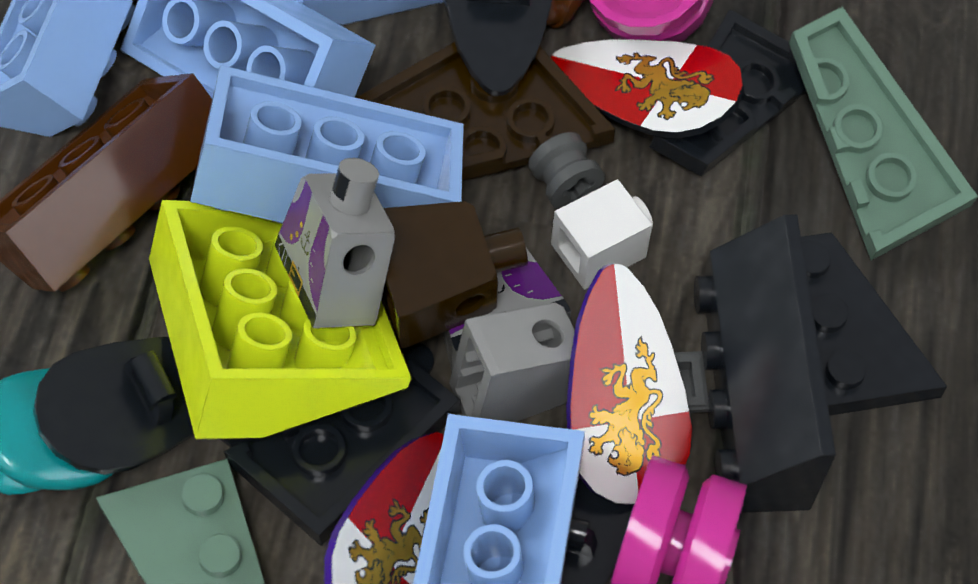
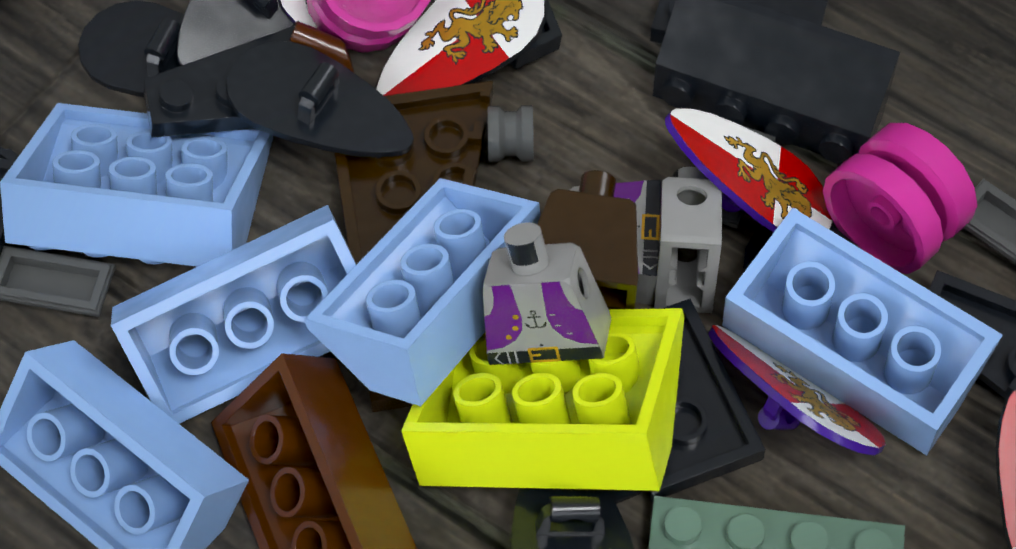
camera: 60 degrees left, 0 degrees up
white brick [551,179,653,290] -> none

